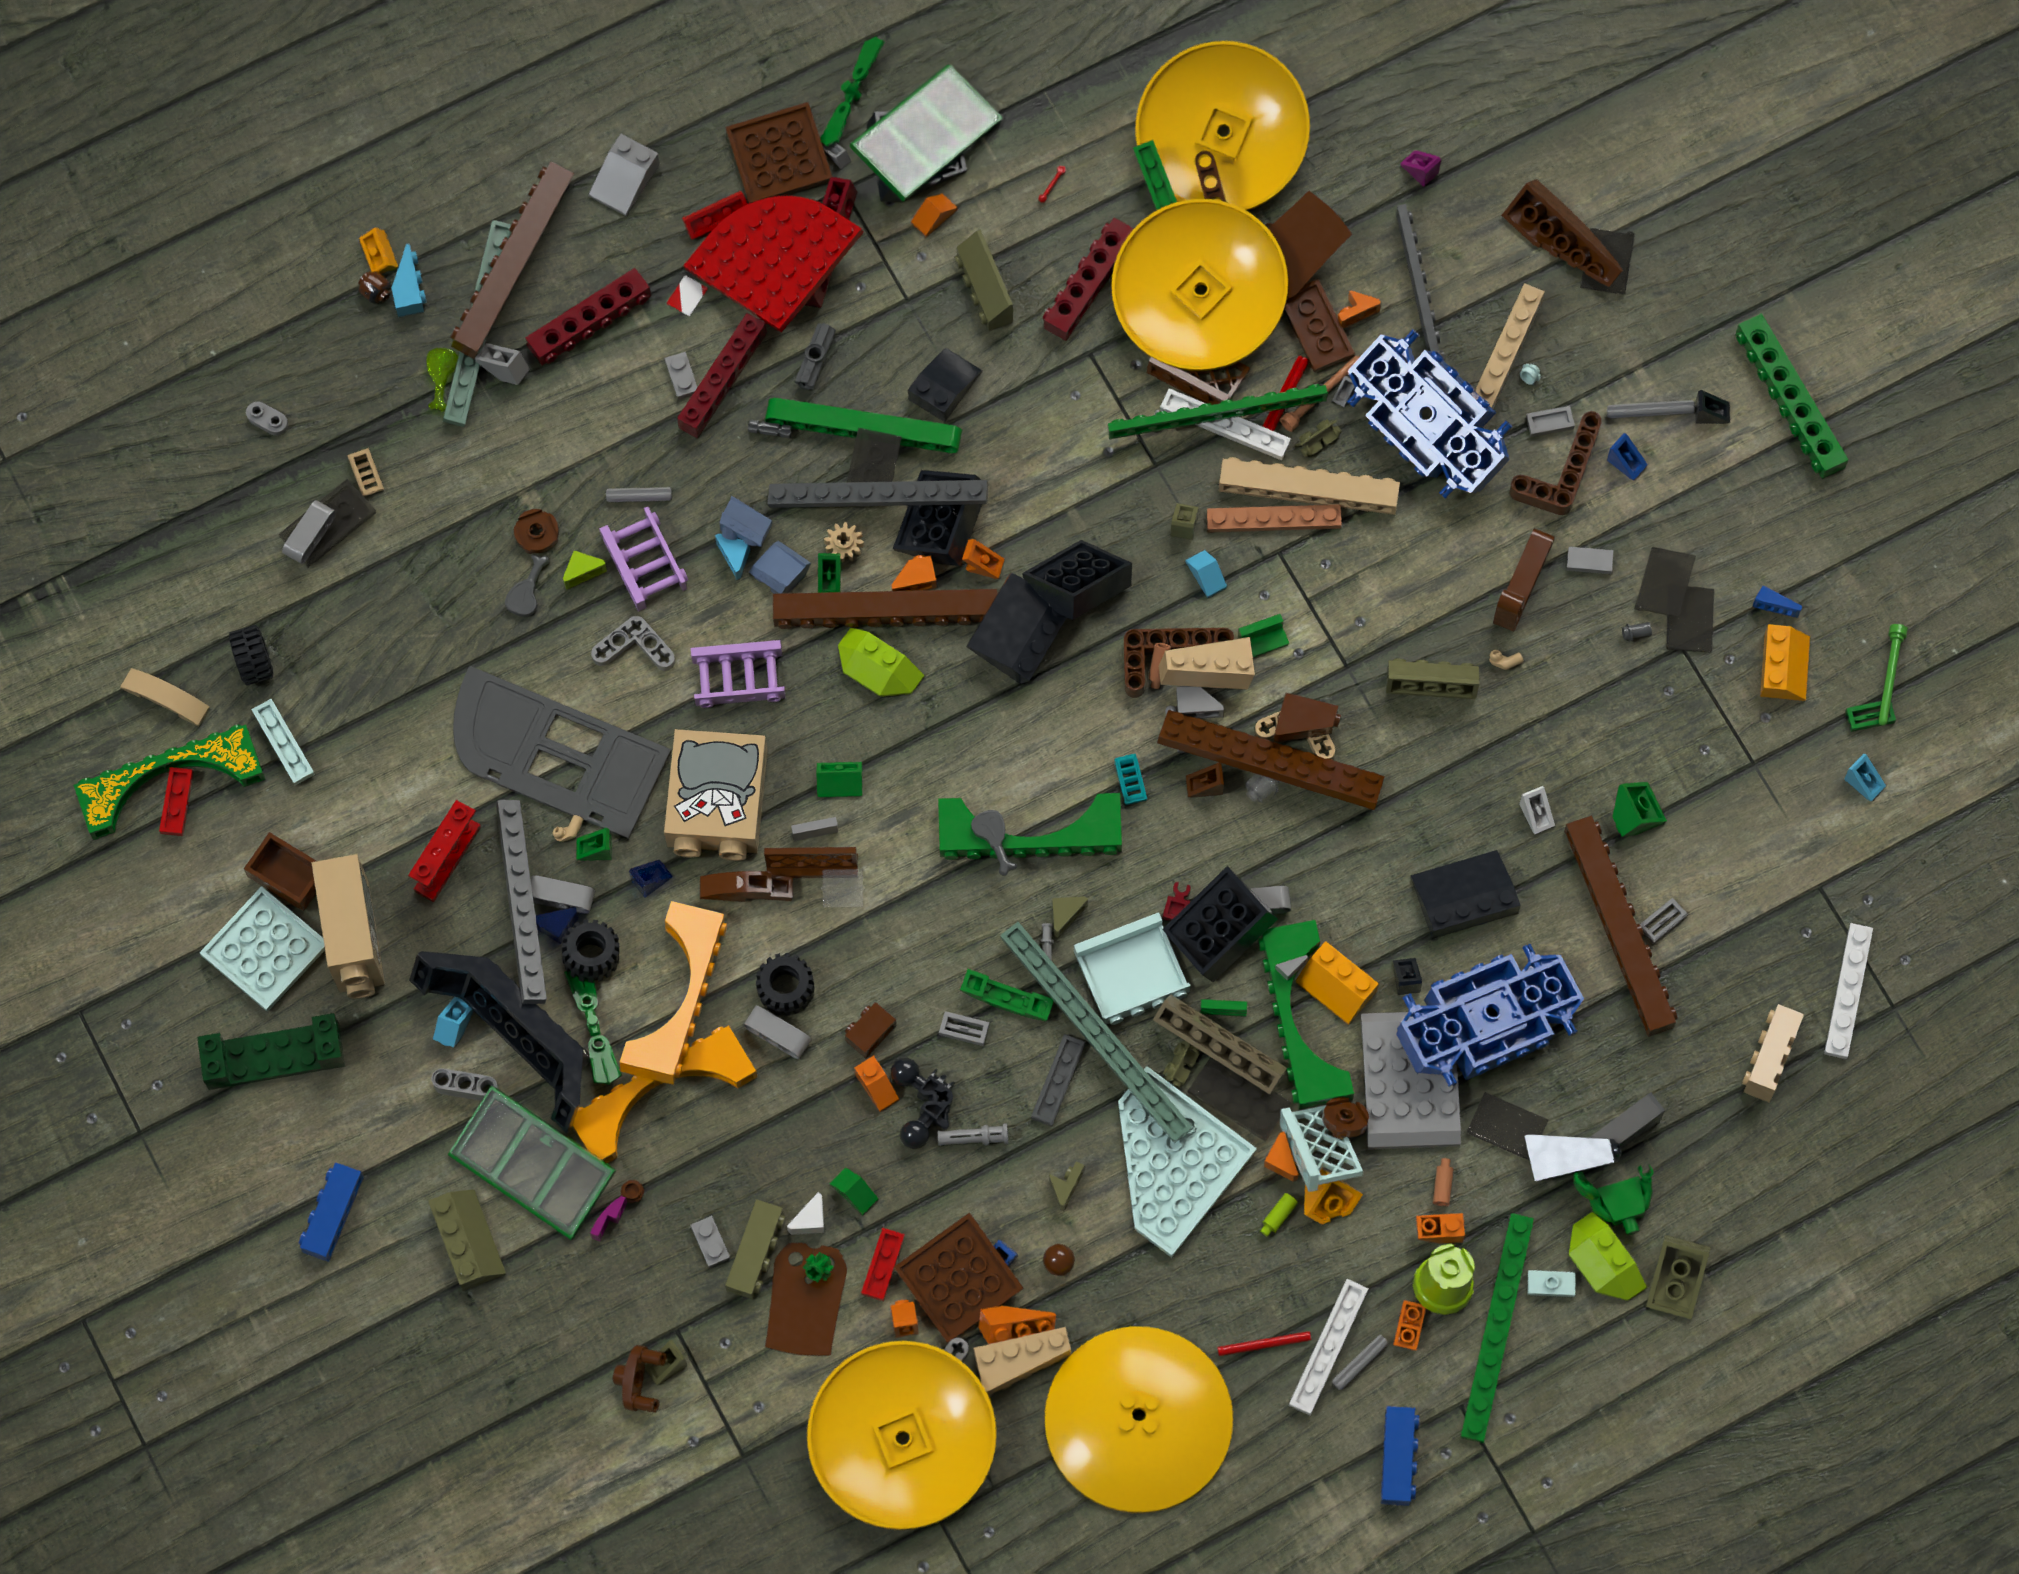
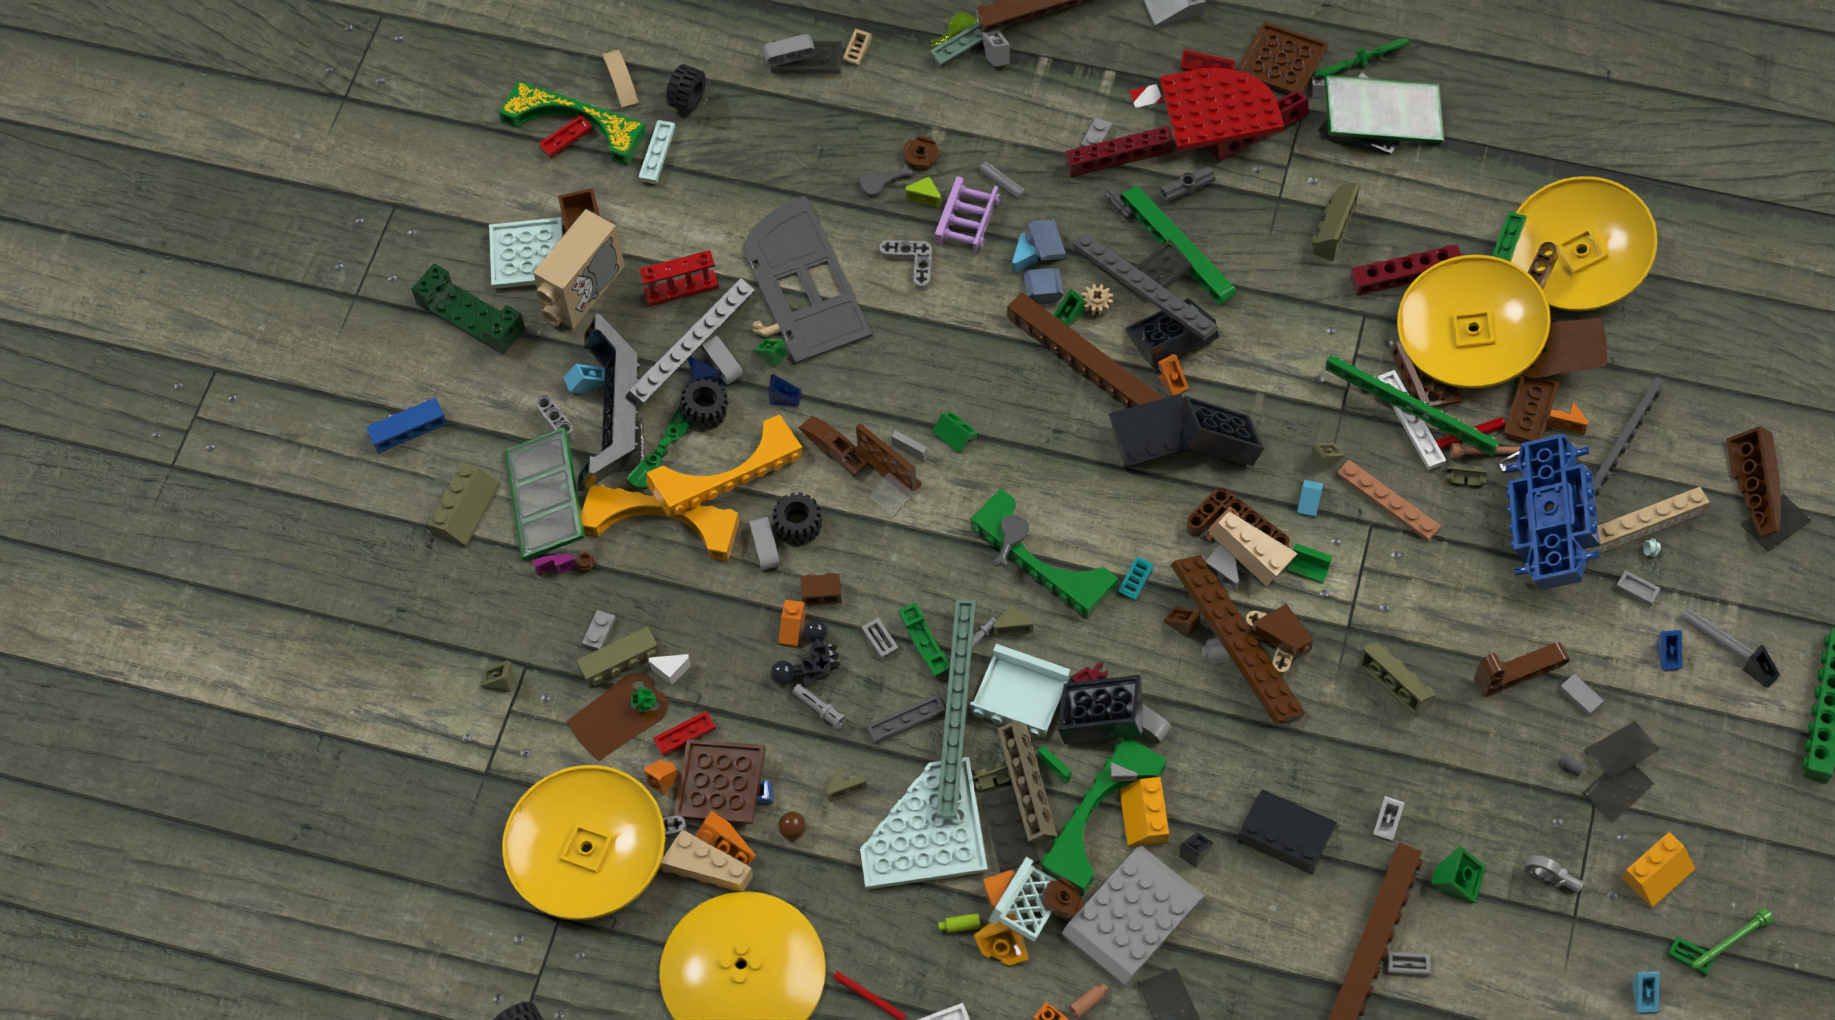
camera: 45 degrees right, 10 degrees down
dark red brick [525,268,651,366] -> none
reddish brown connector [613,1345,667,1413] -> none
brick [664,729,768,861] -> none
lavender fence [691,640,786,708] -> none
green slope [829,1167,879,1216] -> none
lime wedge [838,628,924,697] -> none
orange slope [891,555,937,591] -> none
black slope [908,348,982,422] -> none
orange slope [911,194,958,237] -> none
red hinge [1038,166,1066,203] -> none
tan brick [1219,457,1400,515] -> none
blue piece [1396,944,1584,1087] -> none
magenta slope [1400,150,1441,187] -> none
tan arm [1489,650,1524,670] -> none
reddish brown beam [1509,411,1602,516] -> none
blue slope [1753,586,1802,618] -> none
none -> light grey pin [1524,855,1583,893]

